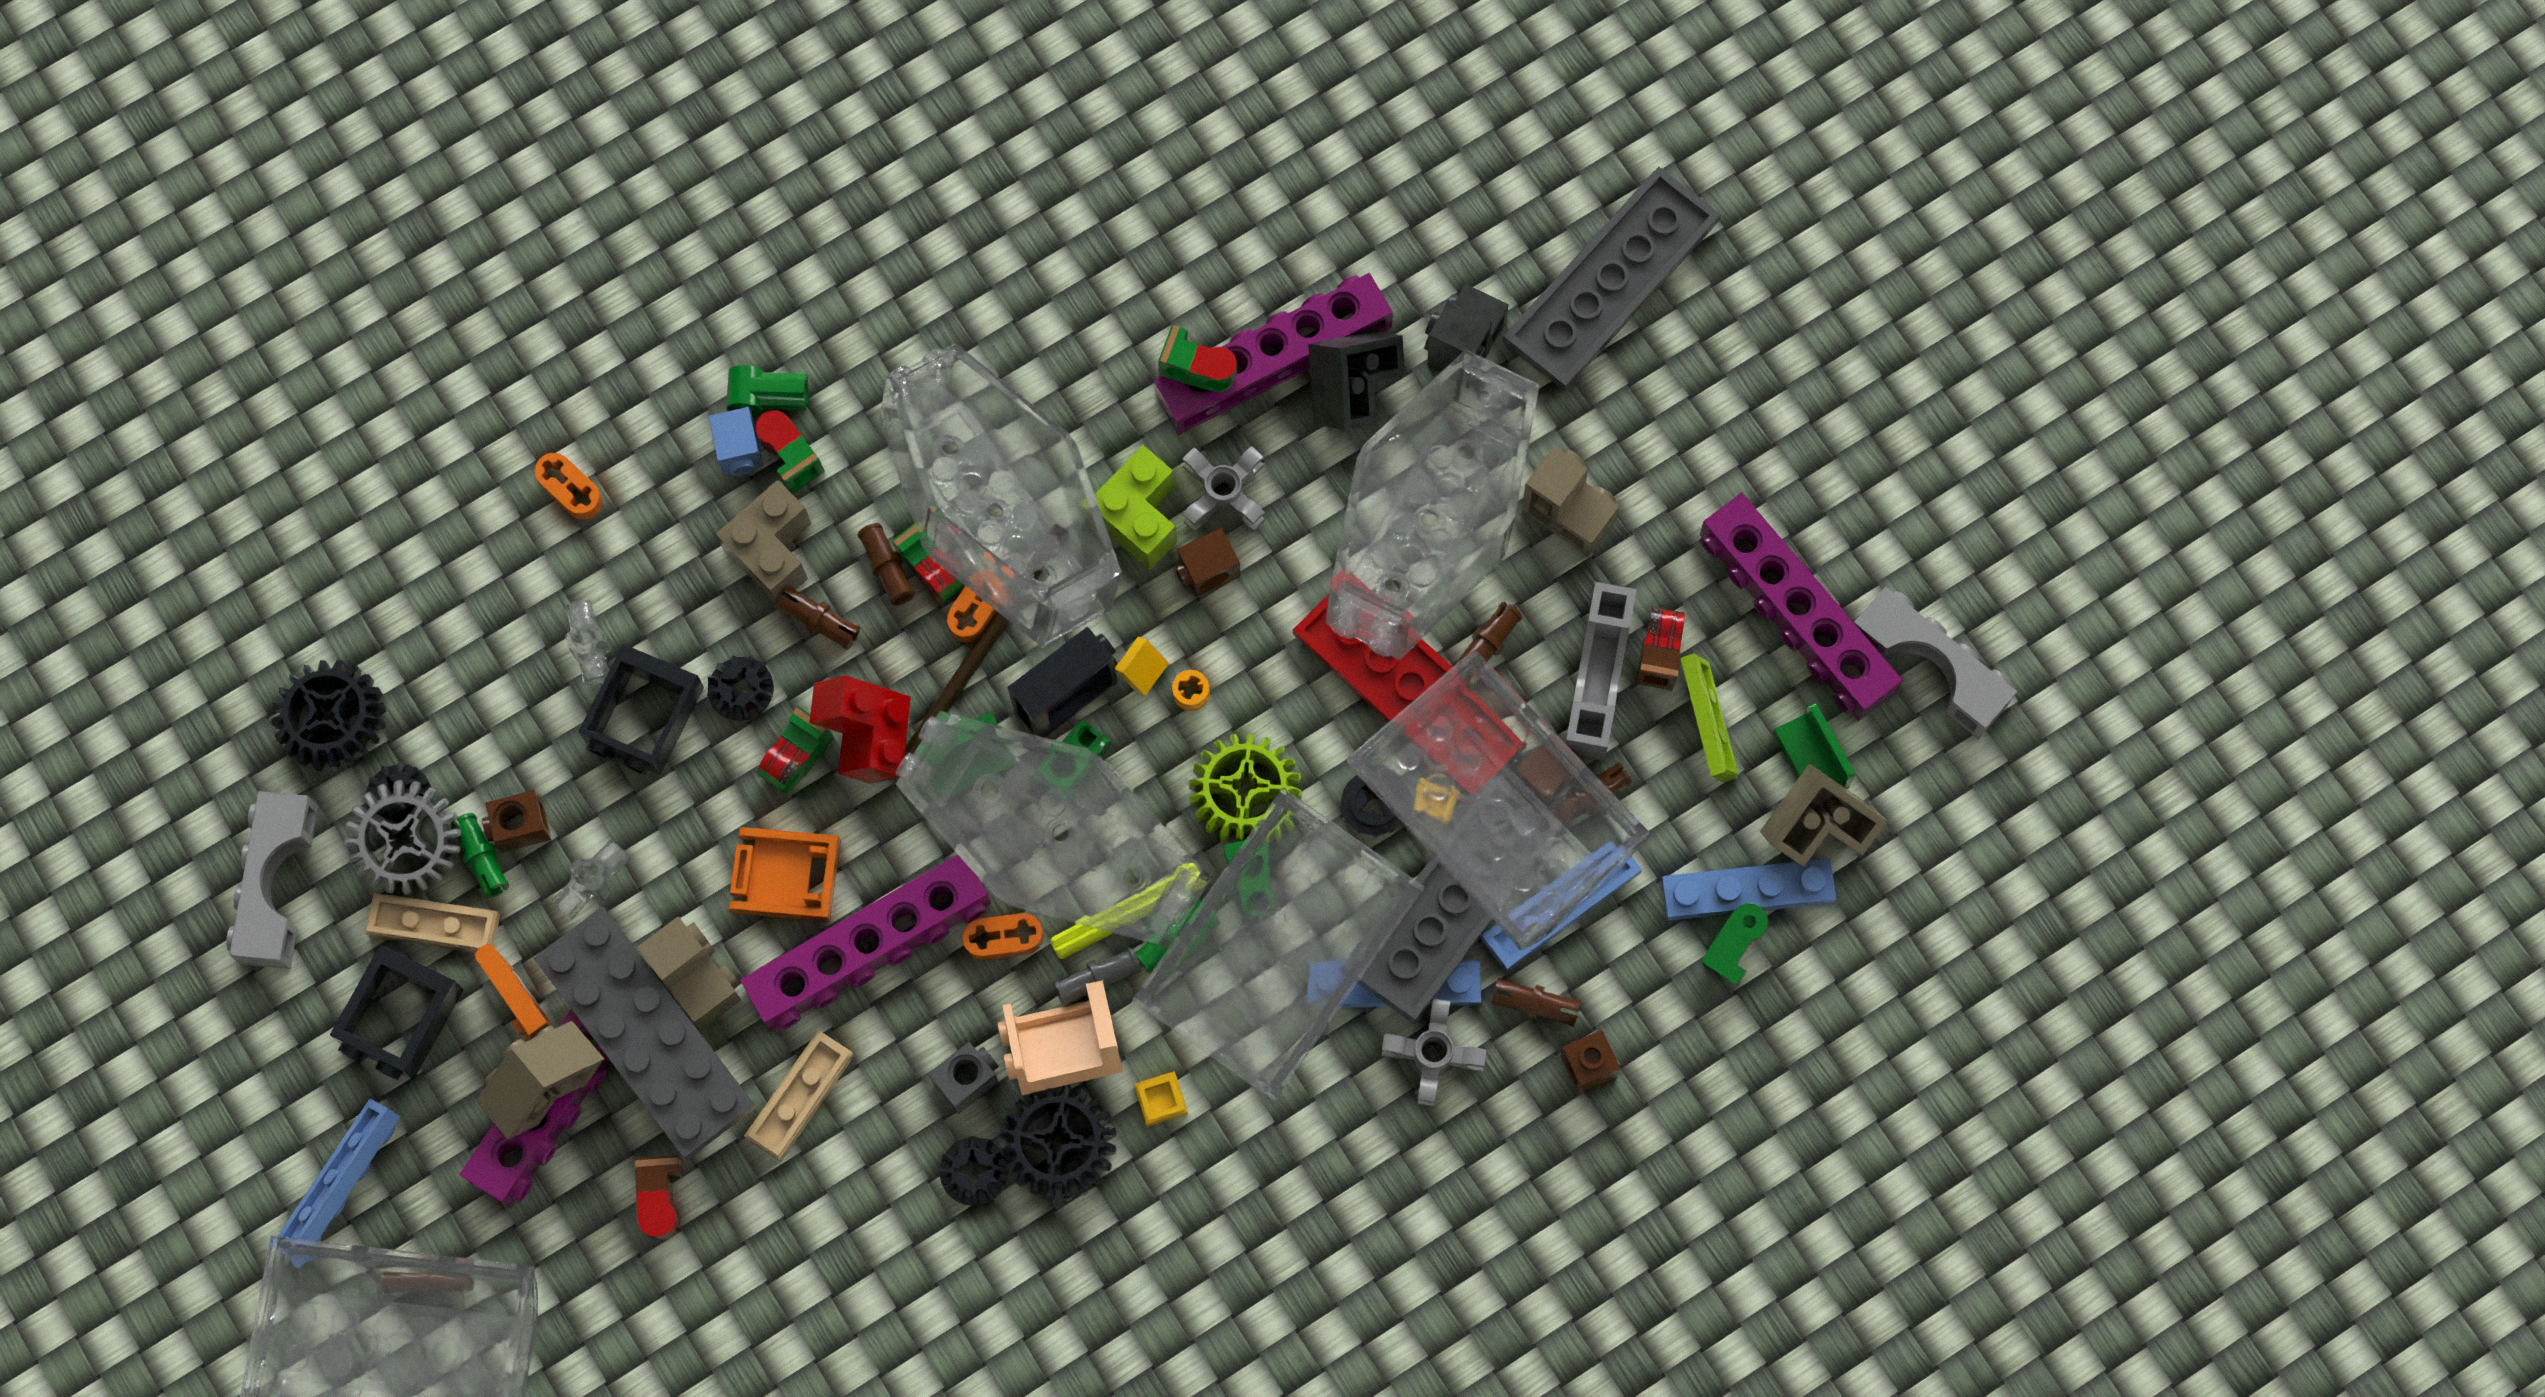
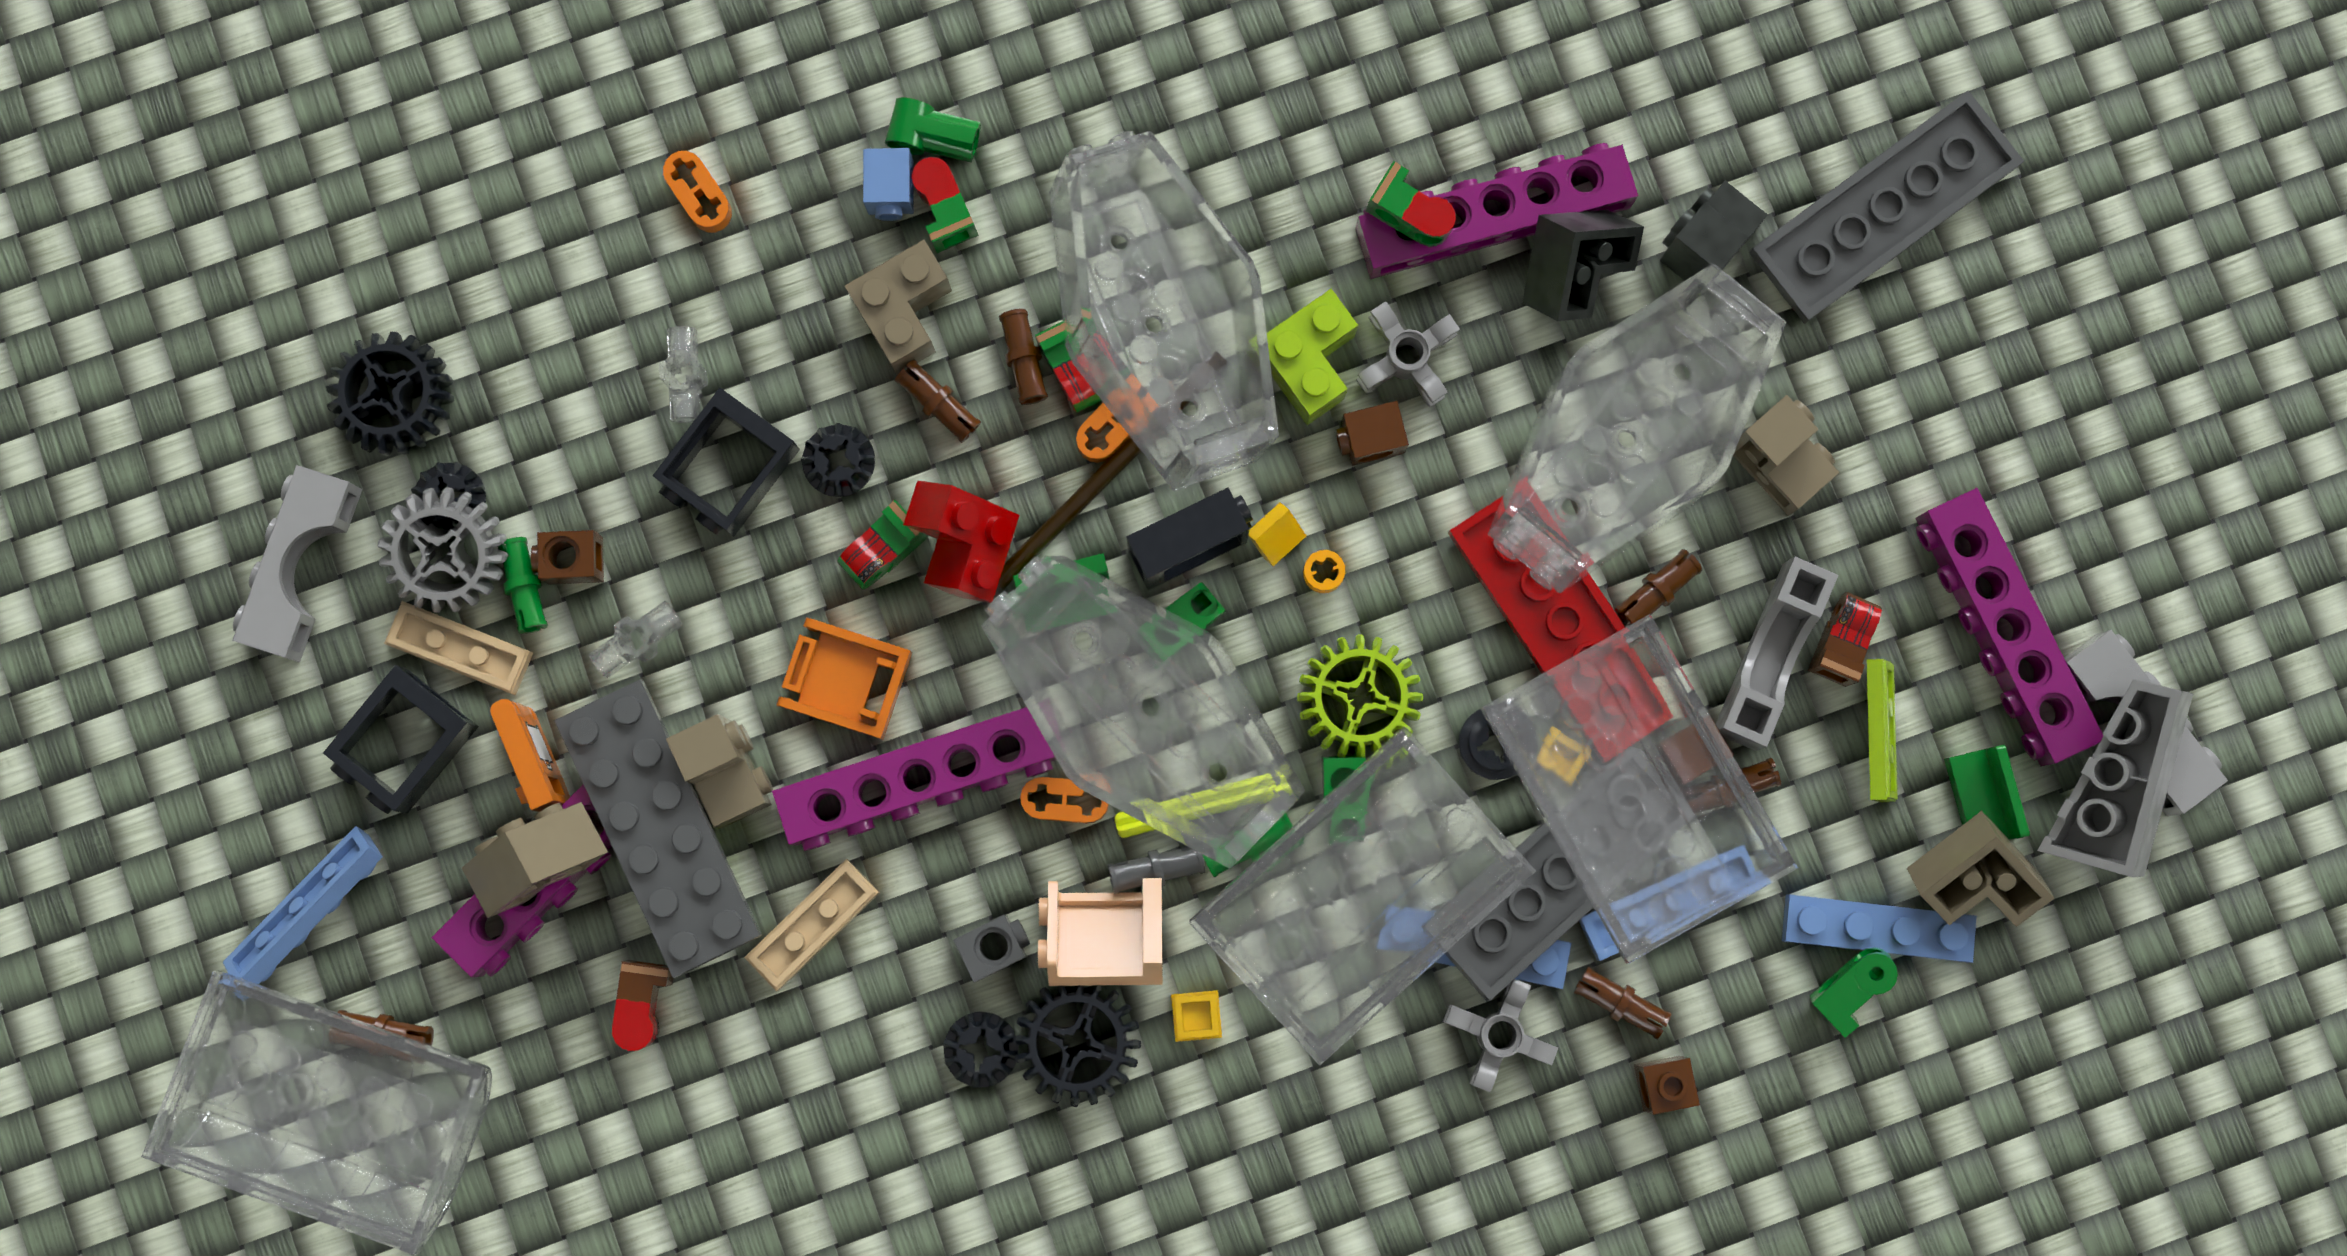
camera: 10 degrees right, 10 degrees up
none -> light grey wedge [2037,679,2193,877]

